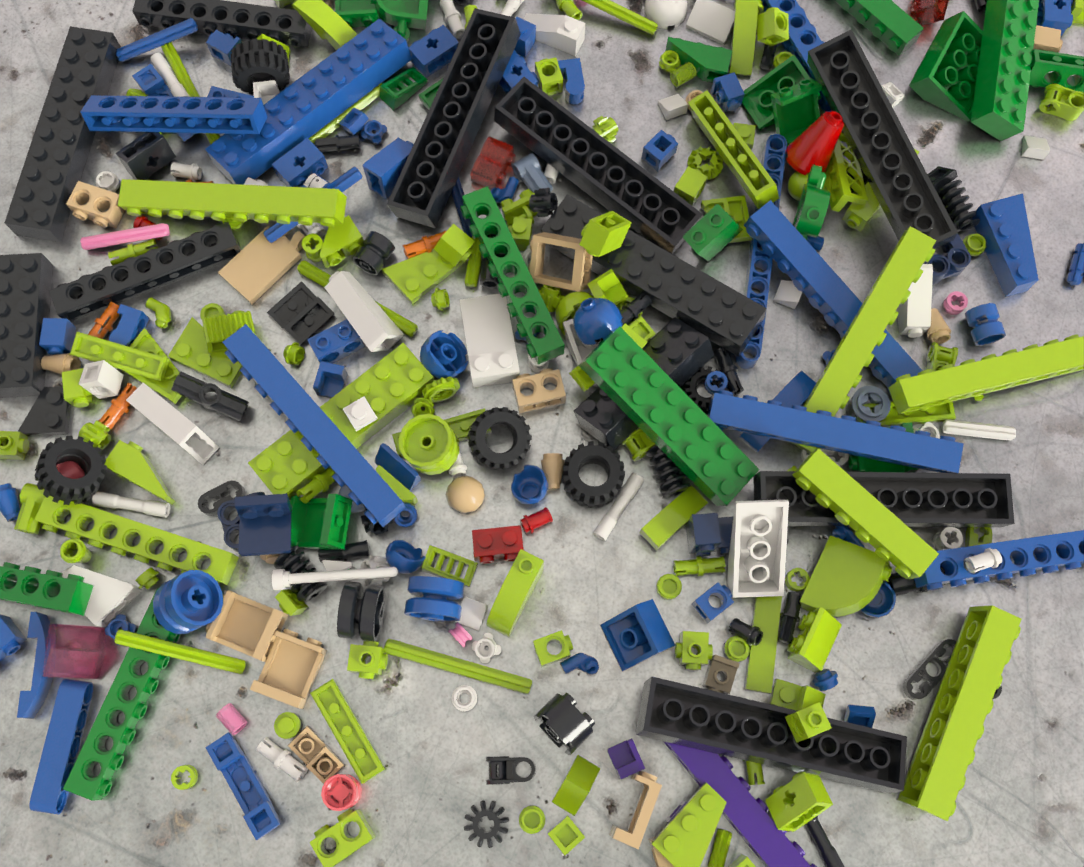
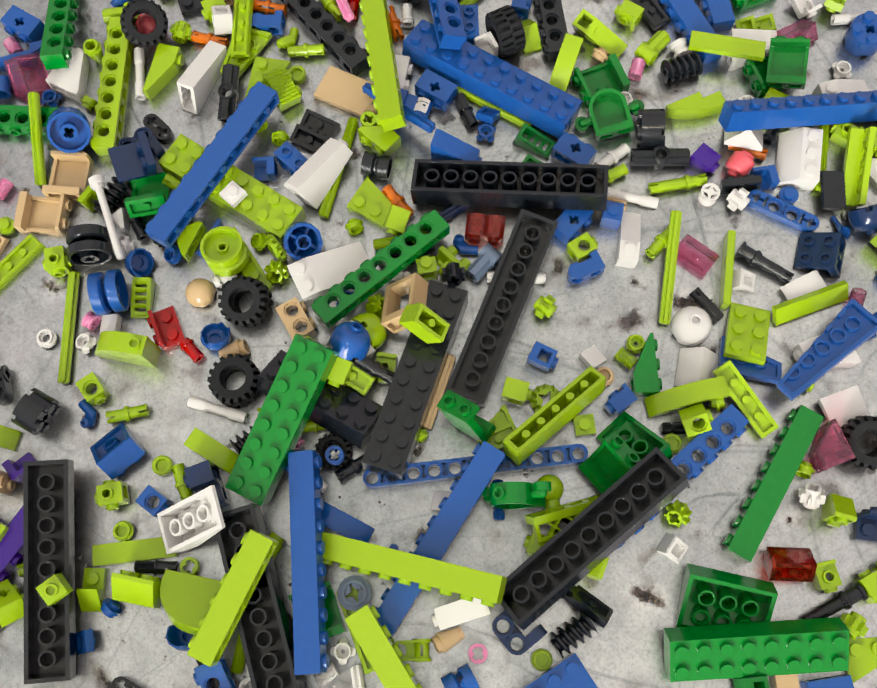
camera: 80 degrees right, 0 degrees up
lime panel [587,269,628,305] -> none
dark tan brick [702,655,740,694] -> none
black pin [729,618,763,646] -> none
red cone [785,111,844,176] -> none
none -> bright pink piece [3,37,24,54]
none -> lime pin [105,403,150,424]
none -> lime gear [264,260,289,284]
none -> lime pin [287,43,325,58]

